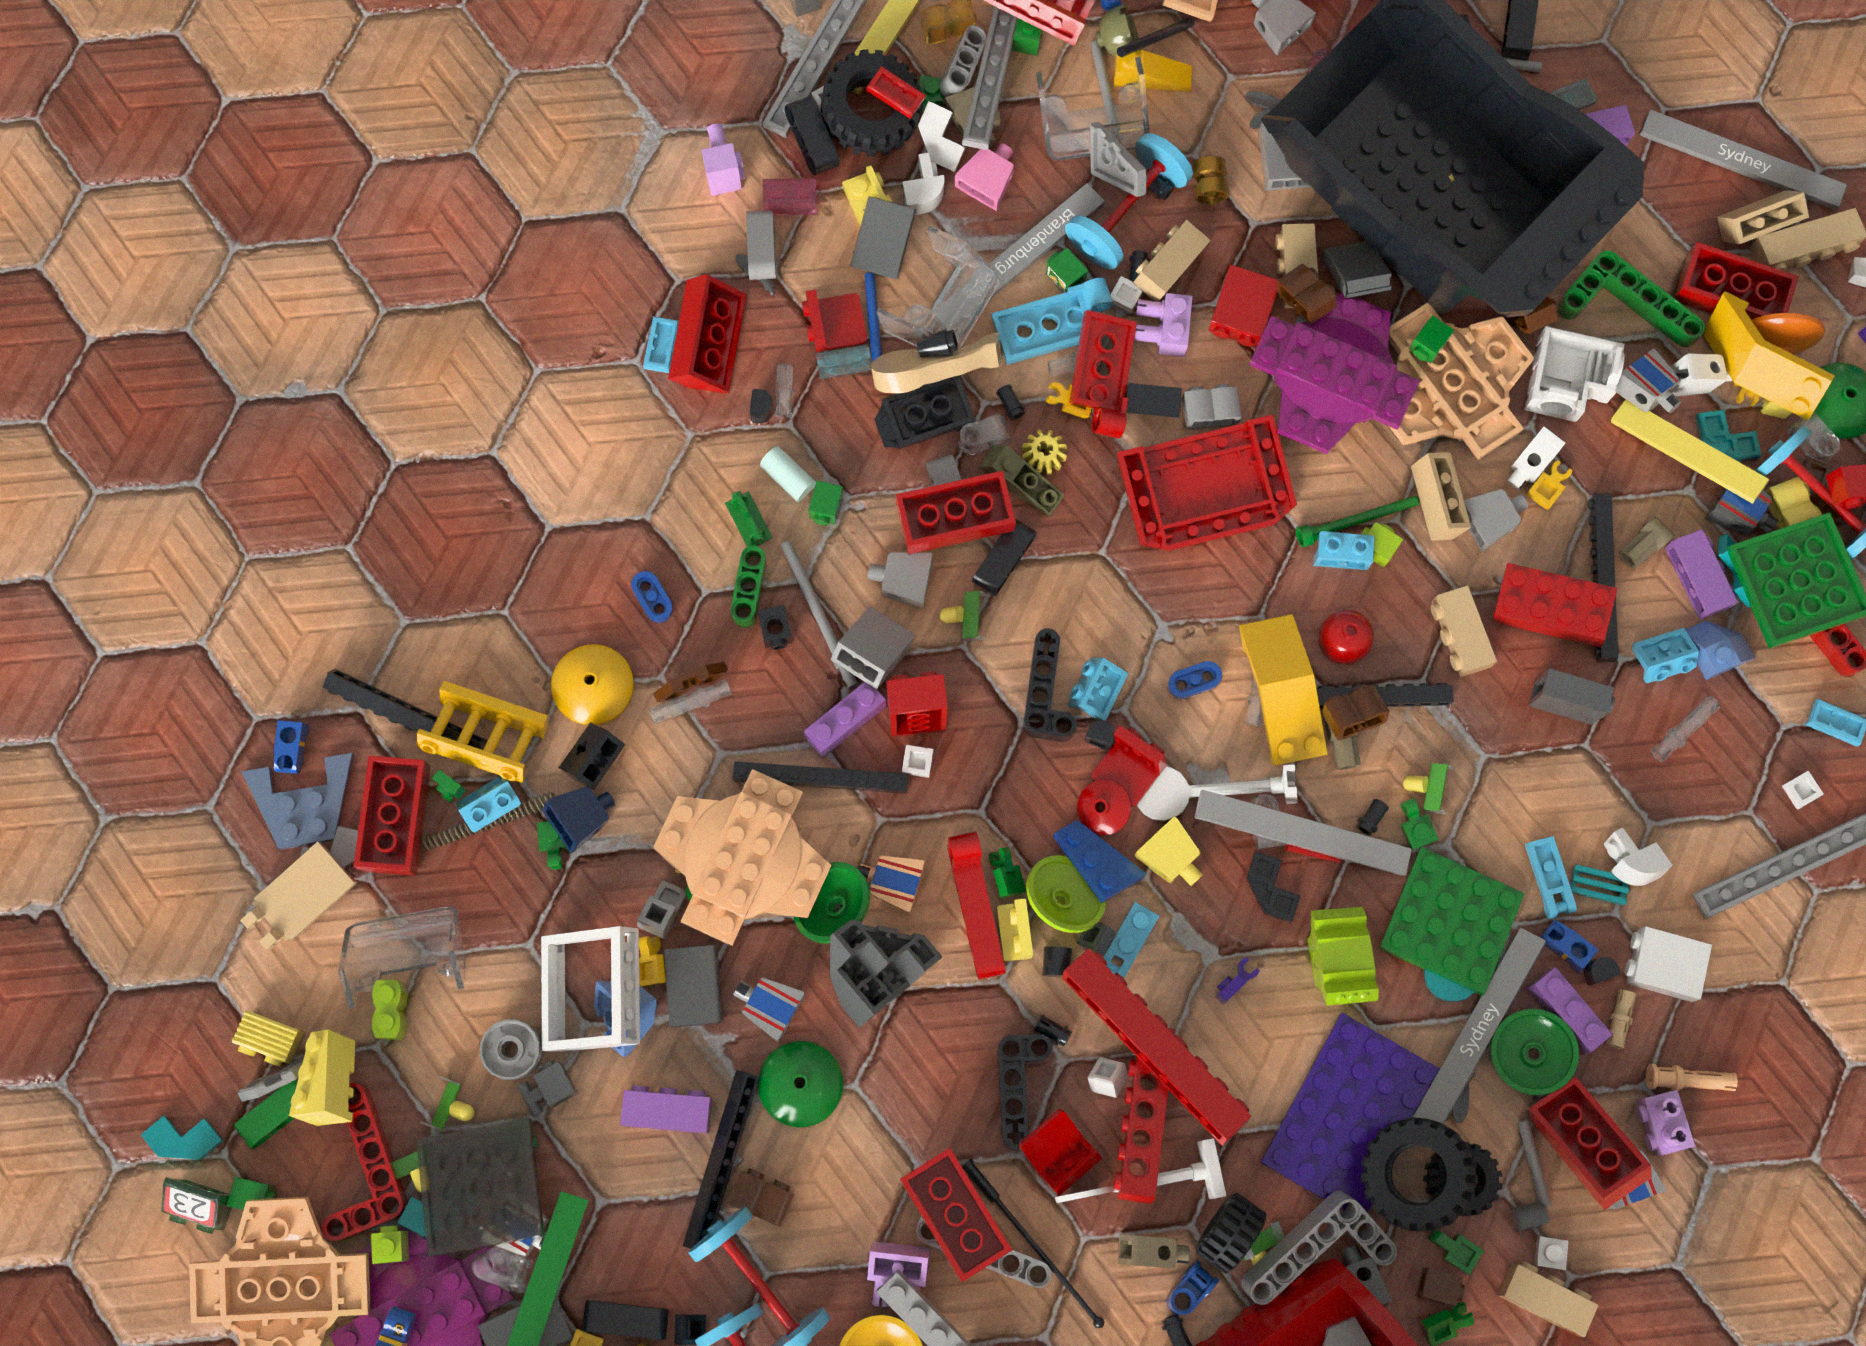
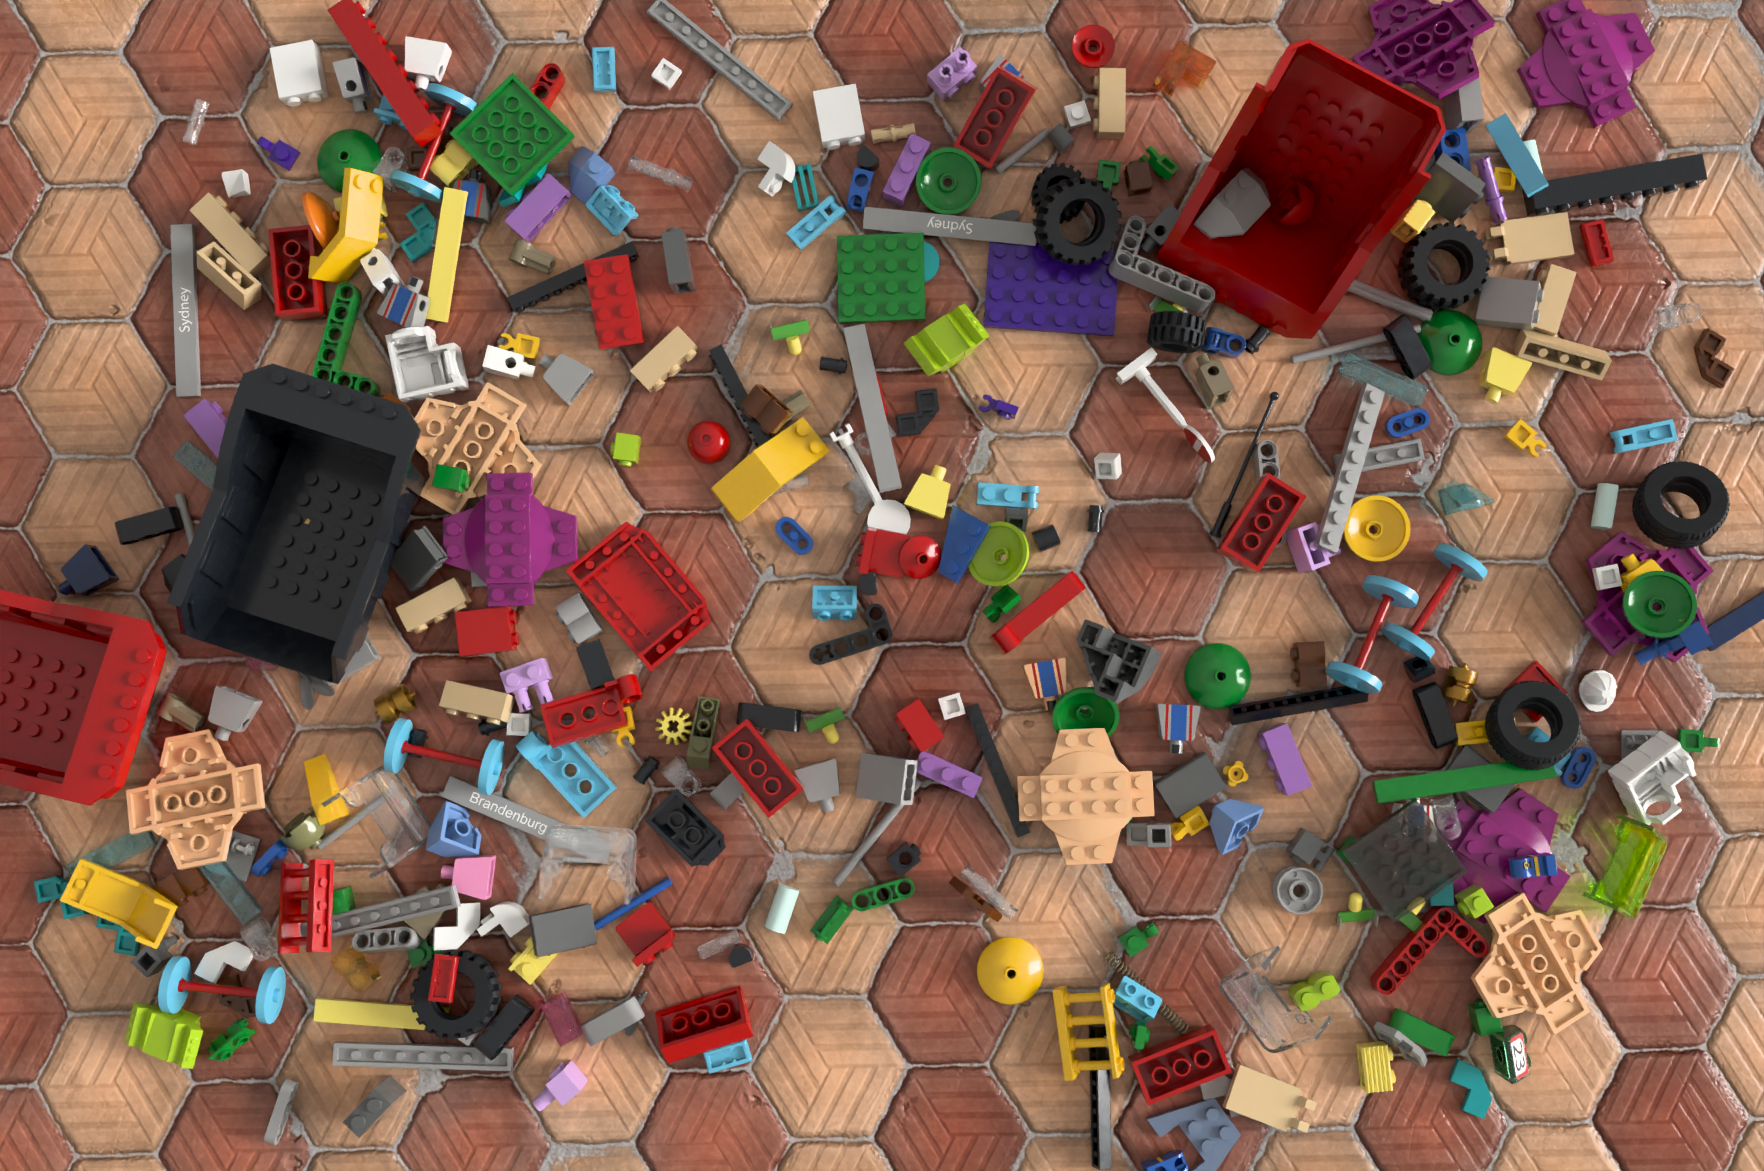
camera: 110 degrees left, 10 degrees up
light yellow wedge [289,1030,355,1126] -> none
white window [541,926,640,1052] -> none
dark blue torso [542,787,615,853] -> none
black brick [559,722,626,790] -> none
blue plate [631,571,673,623] -> none
green brick [808,480,843,526] -> none
clear light blue hinge [815,345,871,379] -> none
tan animal [871,332,1003,393] -> none
black cone [917,328,958,357] -> none
light yellow bracket [997,899,1033,962] -> none
black beam [997,1034,1053,1150] -> none
red bracket [1019,1109,1102,1196] -> none
green brick [1046,248,1088,293] -> none
red brick [1062,949,1251,1146] -> none
light grey wing [1090,121,1147,197] -> none
red brick [1113,1028,1176,1204] -> none
black bar [1117,17,1194,57] -> none
reddish brown brick [1277,264,1337,325] -> none
green piece [1295,496,1420,548] -> none
medium azure bracket [1313,531,1374,571] -> none
green plate [1400,798,1439,851] -> none
tan brick [1411,452,1471,541] -> none
light nougat pin [1646,1063,1738,1091] -> none
none -> medium blue slope [425,801,481,857]
none -> red dish [1072,25,1115,68]
none -> yellow plate [1223,761,1248,786]

